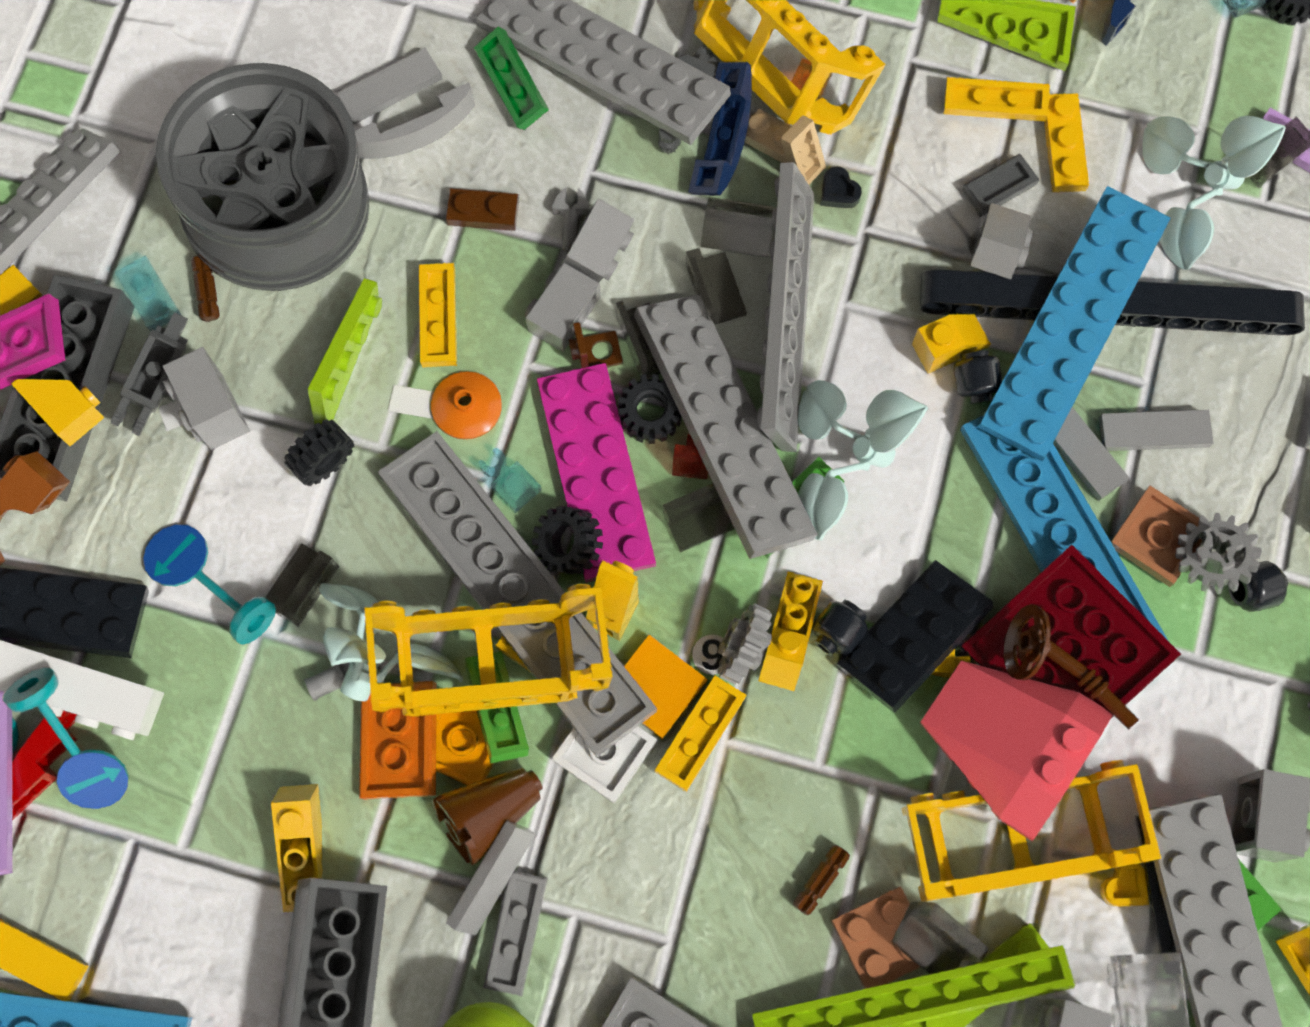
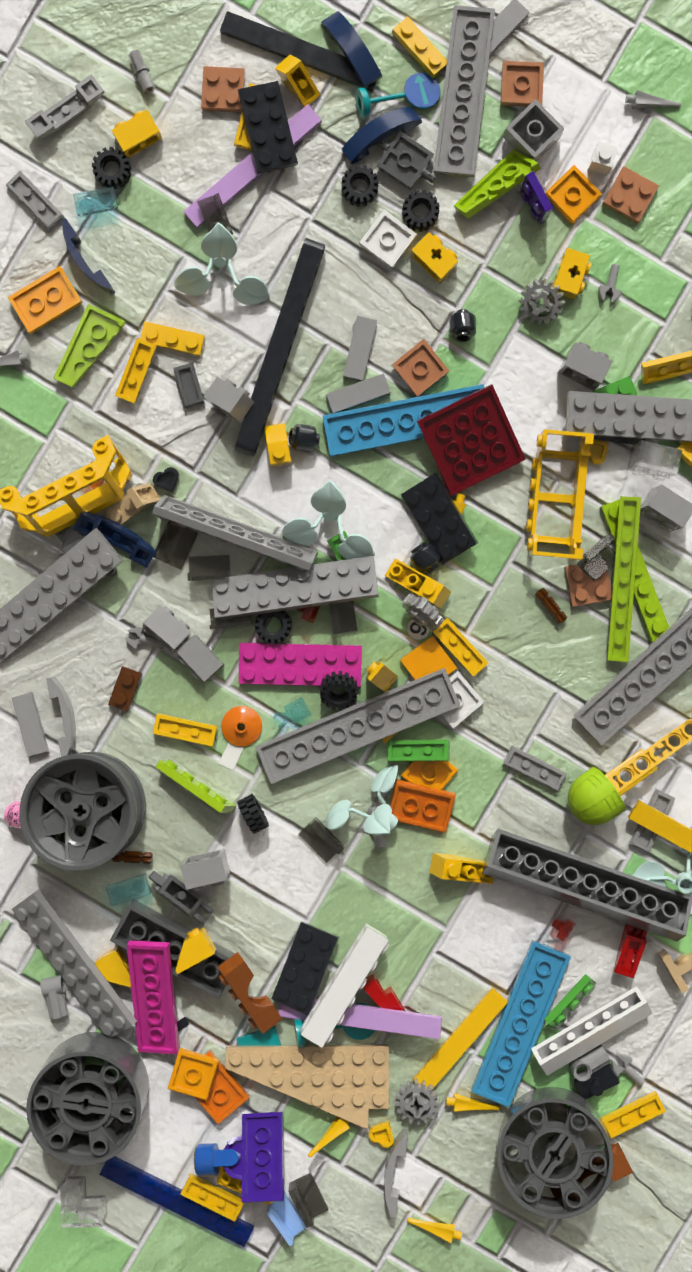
camera: 75 degrees left, 15 degrees up
piece [3,667,129,809] -> none
piece [143,525,276,645] -> none
yellow windscreen [364,584,612,717] -> none
reddish brown cone [432,767,543,865] -> none
light grey tile [446,821,536,935] -> none
green plate [474,26,549,130] -> none
reddish brown bracket [568,322,623,368] -> none
coral wedge [920,661,1113,842] -> none
dark azure plate [978,186,1171,461] -> none
reddish brown dish [1004,605,1139,730] -> none
light grey gear [1175,513,1262,594] -> none

